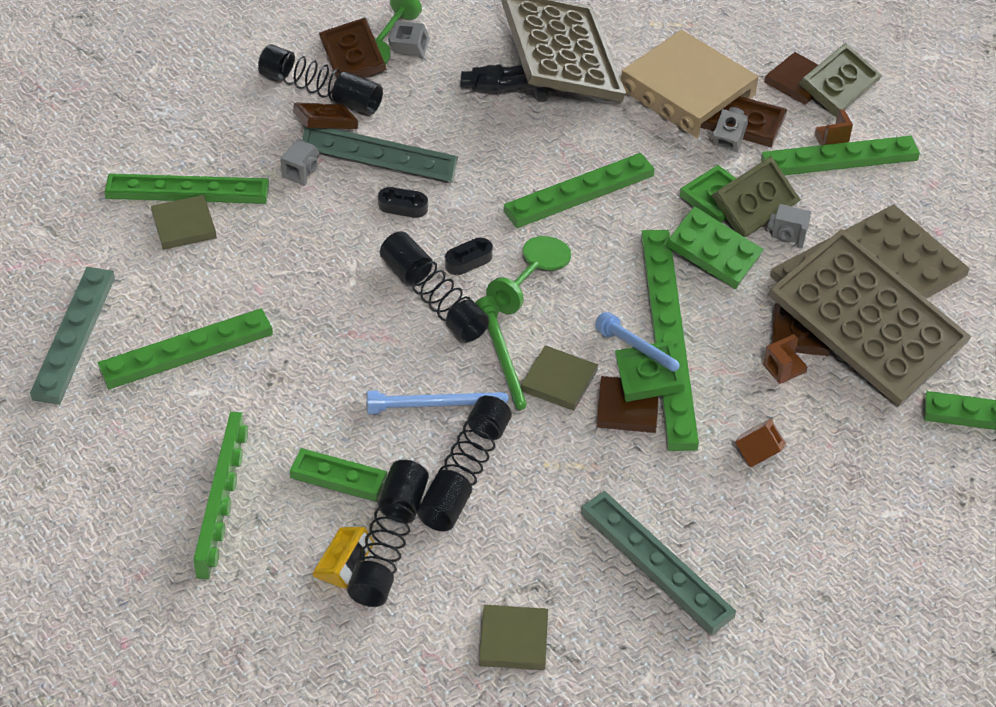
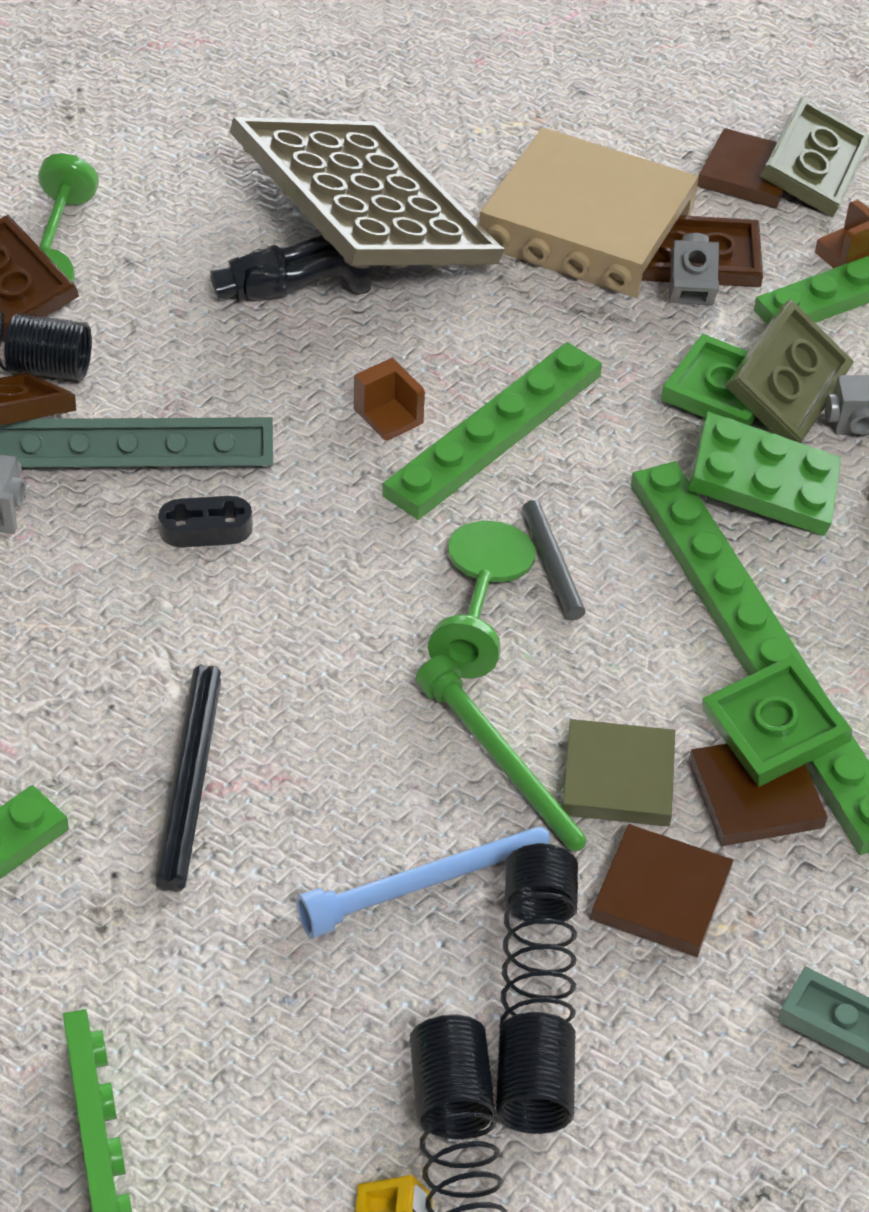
camera: 20 degrees left, 0 degrees up
bright green plate [290,448,387,502] -> none
black piece [380,231,489,343] -> none
light grey brick [388,21,430,59] -> none
black beam [445,238,493,275] -> none
light blue piece [595,312,680,372] -> none
none -> black axle [155,664,222,892]
none -> dark orange panel [354,357,425,440]
none -> dark grey bar [522,500,586,620]
none -> reddish brown tile [591,824,733,958]

